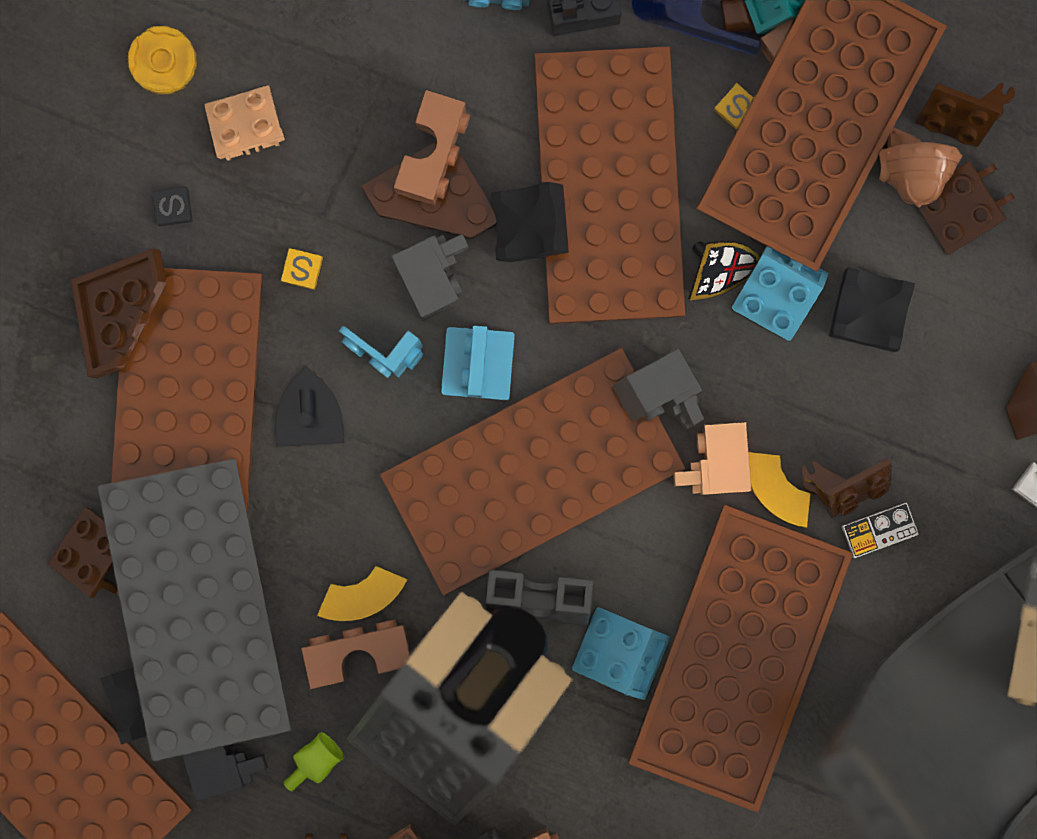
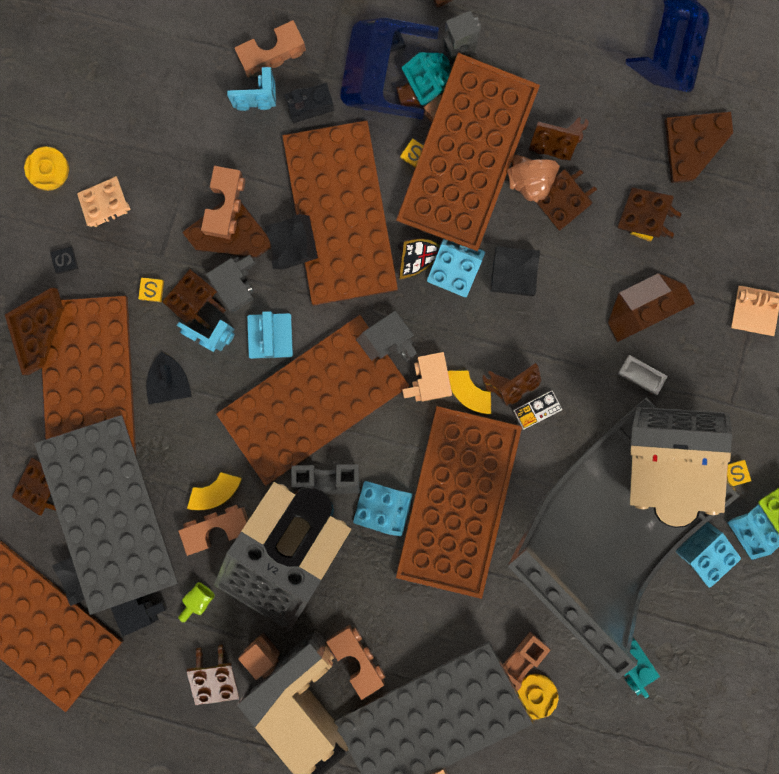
camera: 10 degrees left, 0 degrees up
none -> reddish brown plate [162,269,226,330]

